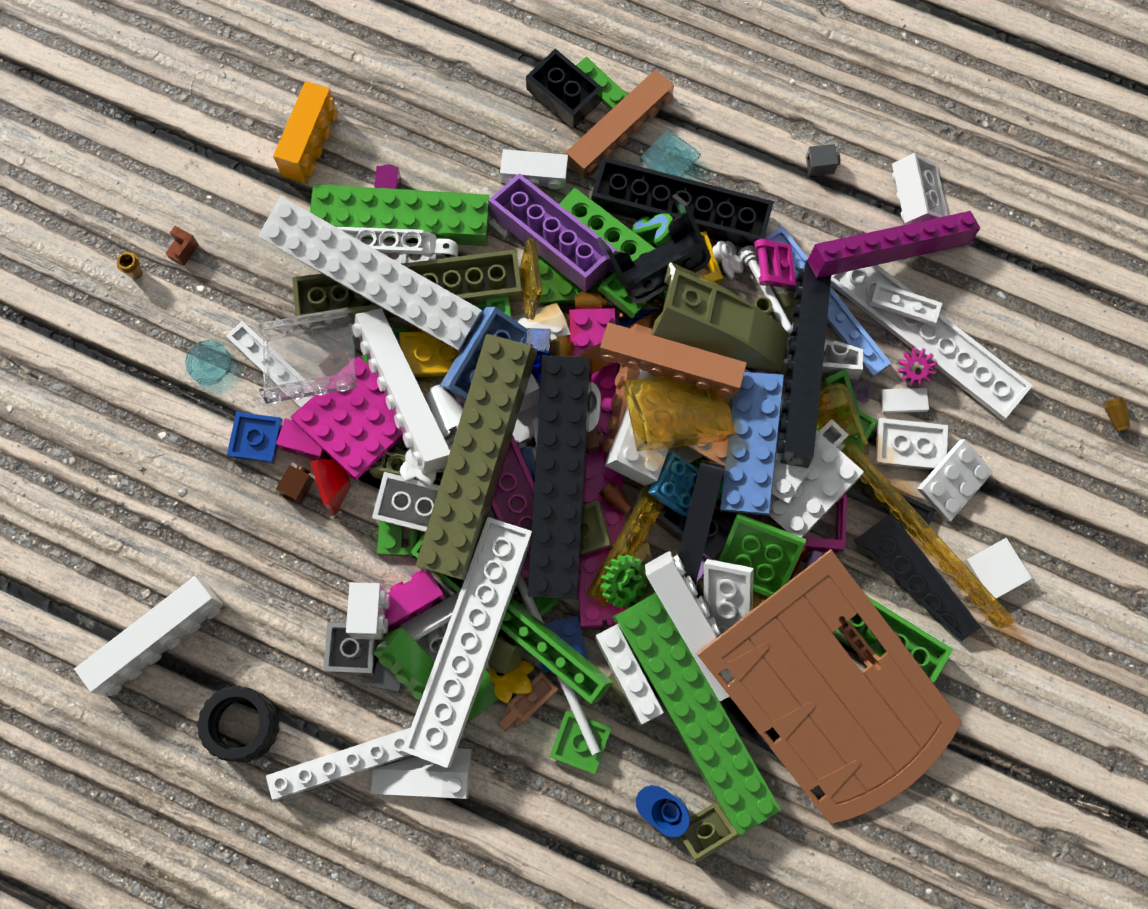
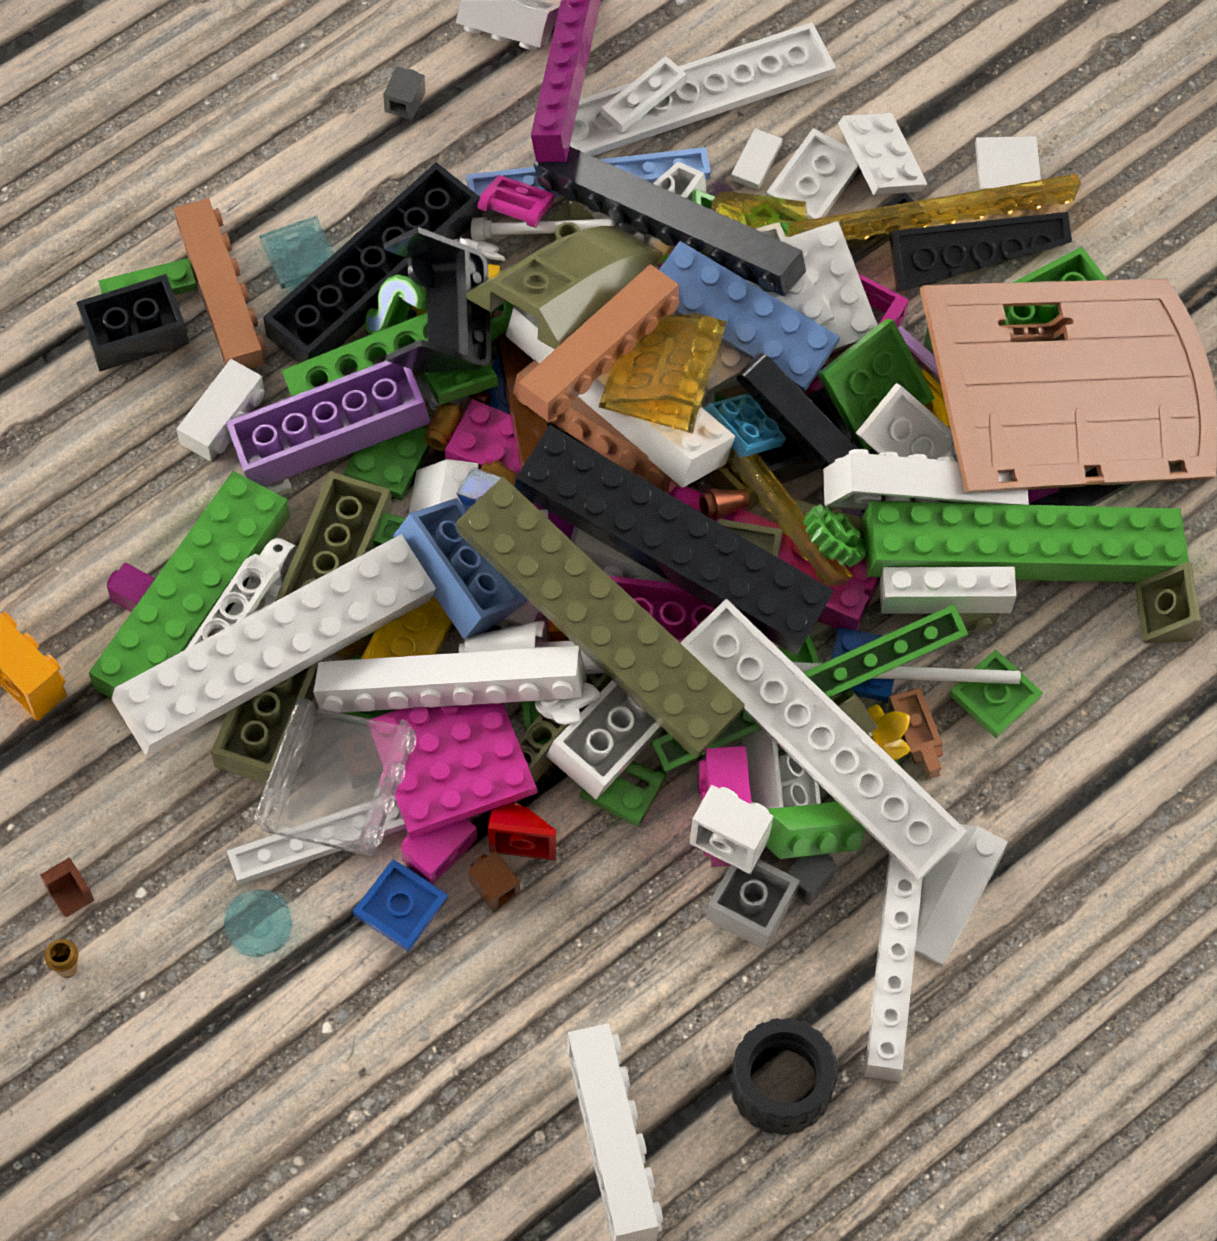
camera: 65 degrees left, 10 degrees down
clear yellow tile [519,238,542,320] -> none
blue piece [636,785,690,838] -> none
dark pink gear [898,348,938,386] -> none

